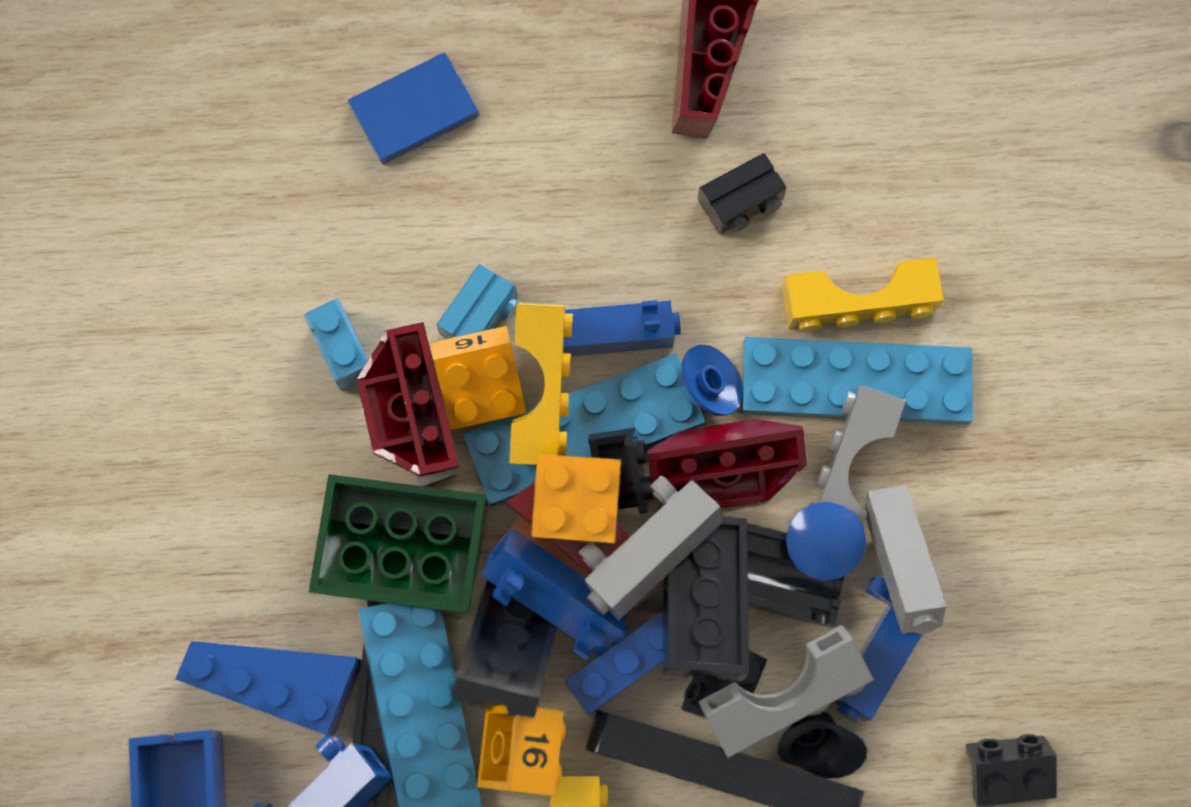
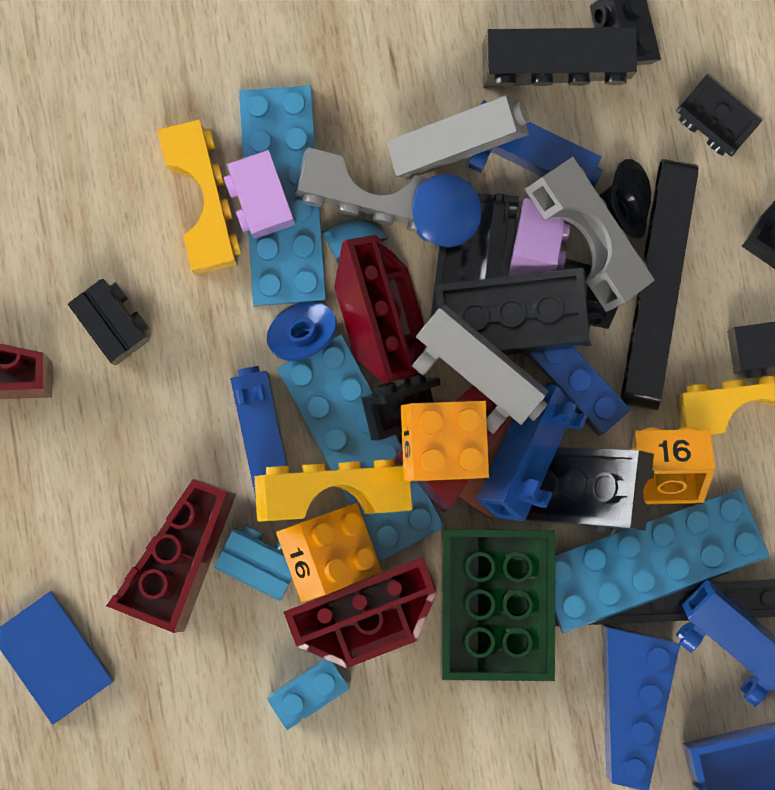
camera: 95 degrees left, 10 degrees up
none -> dark red wedge [106,479,236,633]
none -> lavender brick [224,150,295,239]
none -> dark azure brick [322,219,389,263]
none -> black wedge [482,27,637,88]
none -> lavender brick [508,198,571,276]

